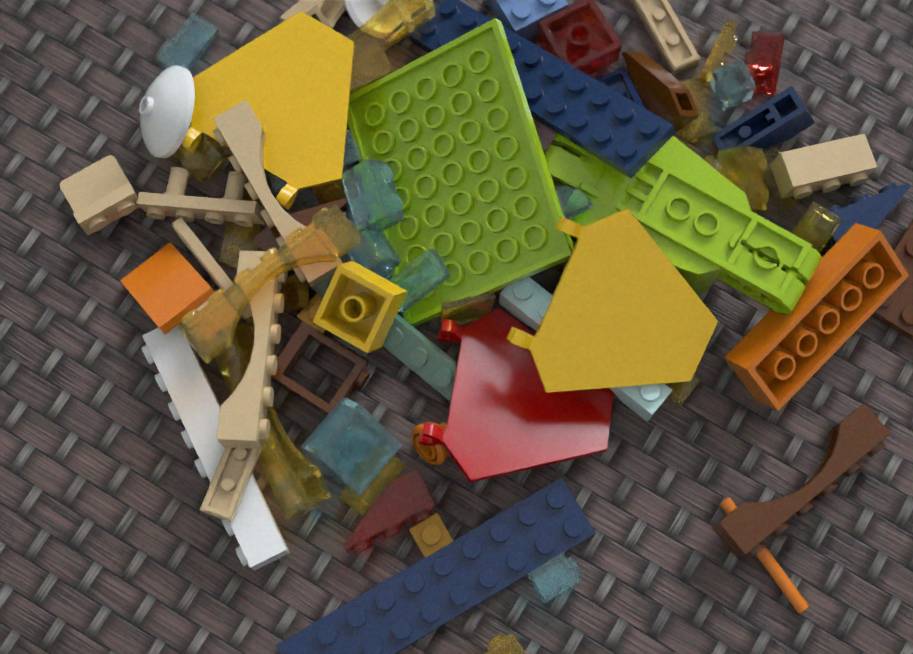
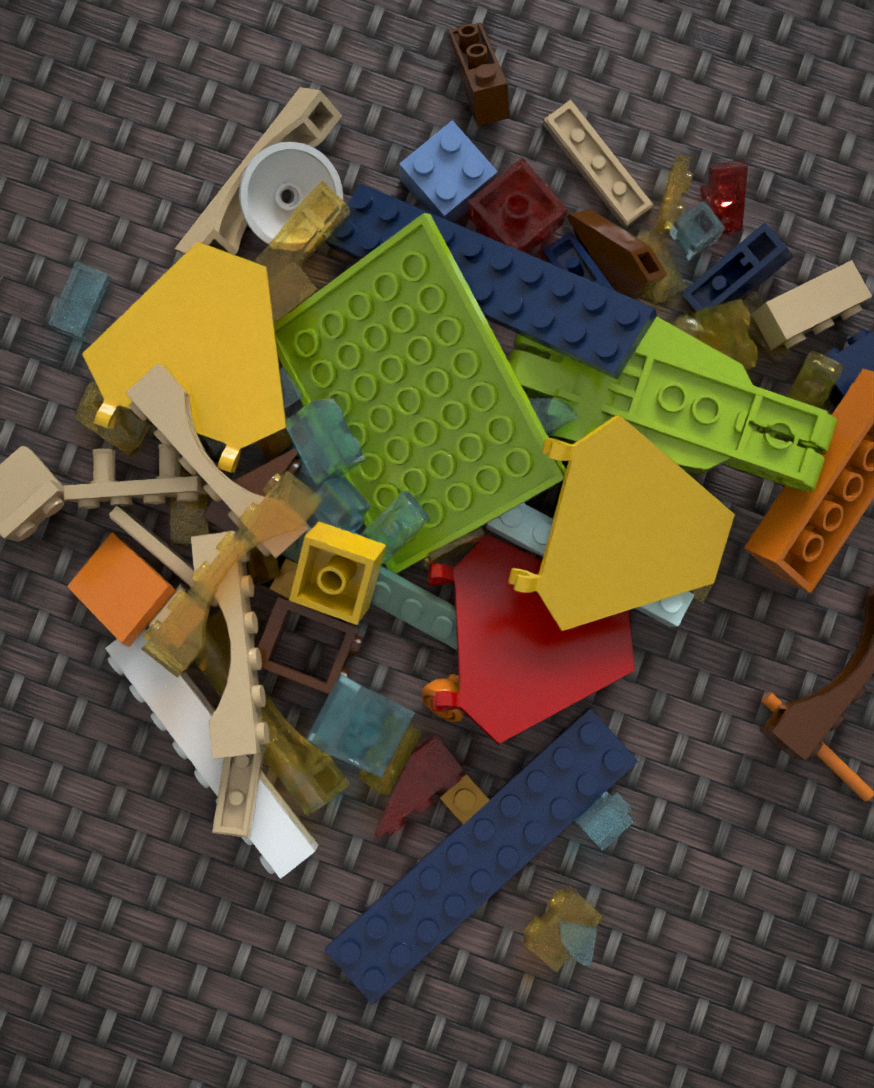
camera: 15 degrees left, 10 degrees up
white dish [139,65,195,158] -> none

